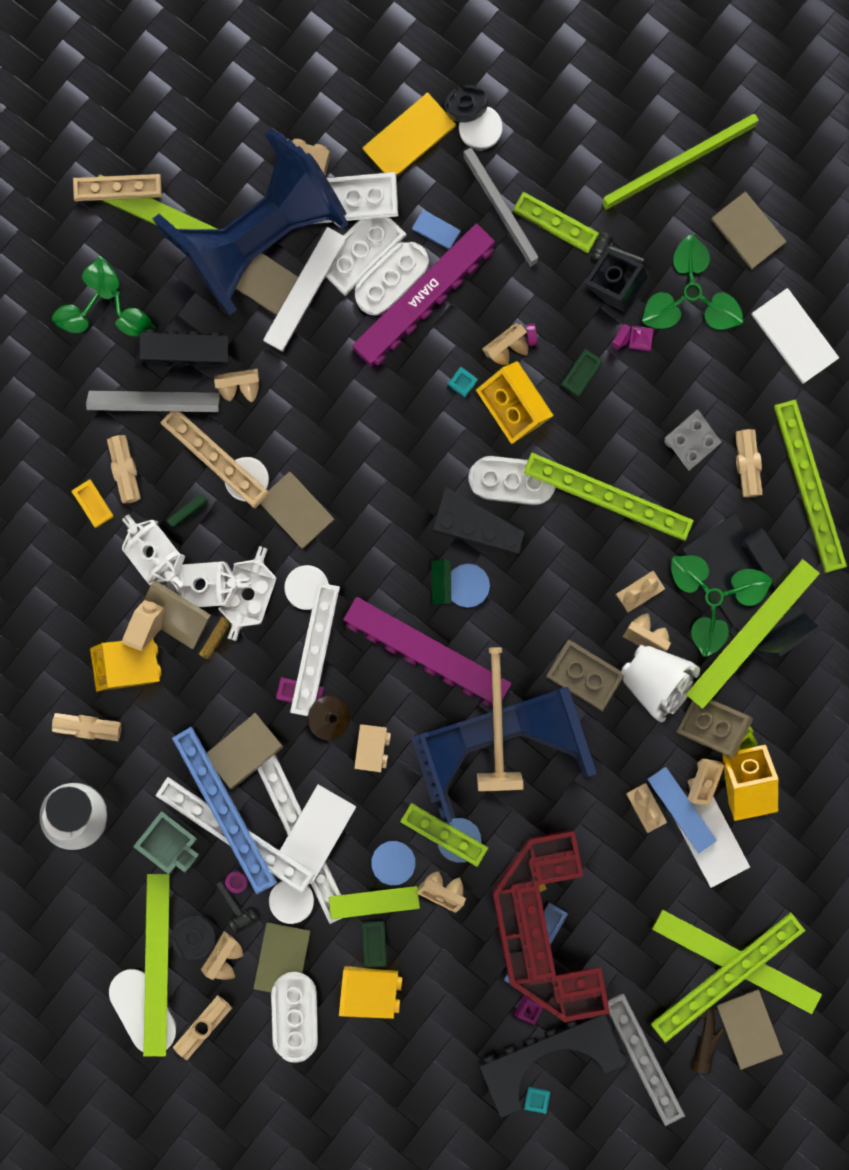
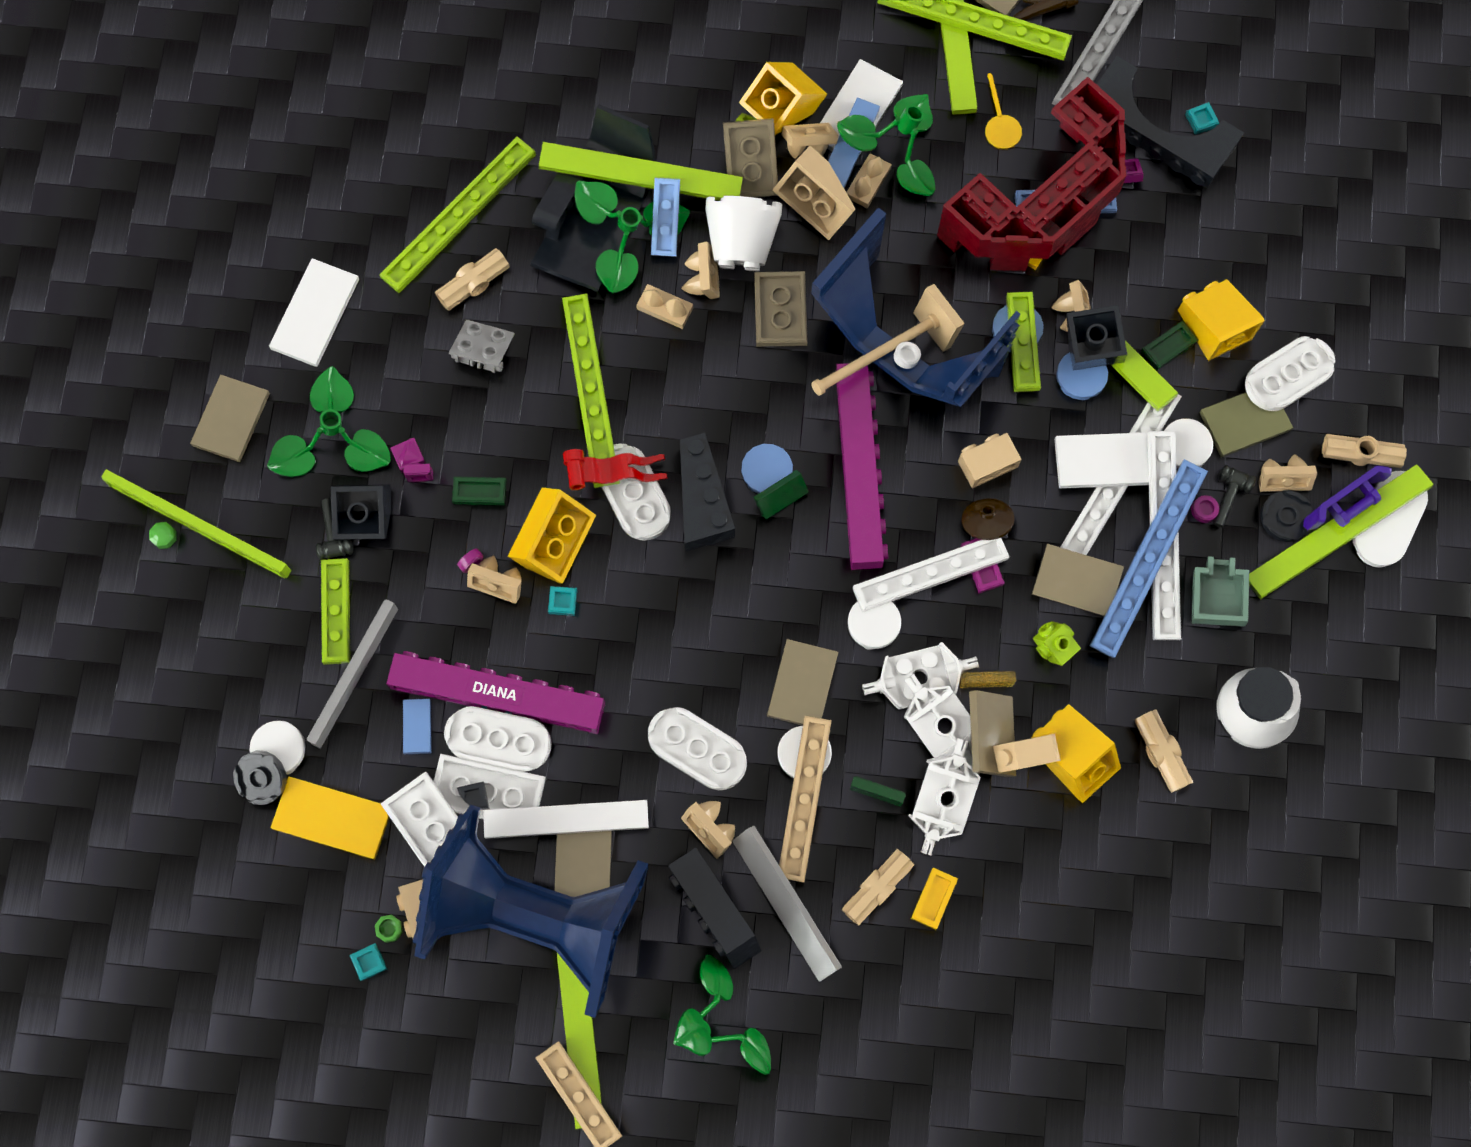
camera: 125 degrees left, 10 degrees down
none -> bright green tile [149,522,177,549]
none -> teal tile [350,943,387,981]
none -> bright green tile [375,915,403,943]
none -> black tile [457,781,490,810]
none -> red flag [563,449,668,490]
none -> white tile [648,707,747,790]
none -> light blue tile [651,178,680,256]
none -> tan slope [772,146,855,240]
none -> green plant [837,94,935,196]
none -> white tile [894,342,921,369]
none -> yellow piece [985,73,1022,149]
none -> lime brick [1032,621,1081,666]
none -> black slope [1066,305,1127,370]
none -> dark purple piece [1303,466,1392,530]

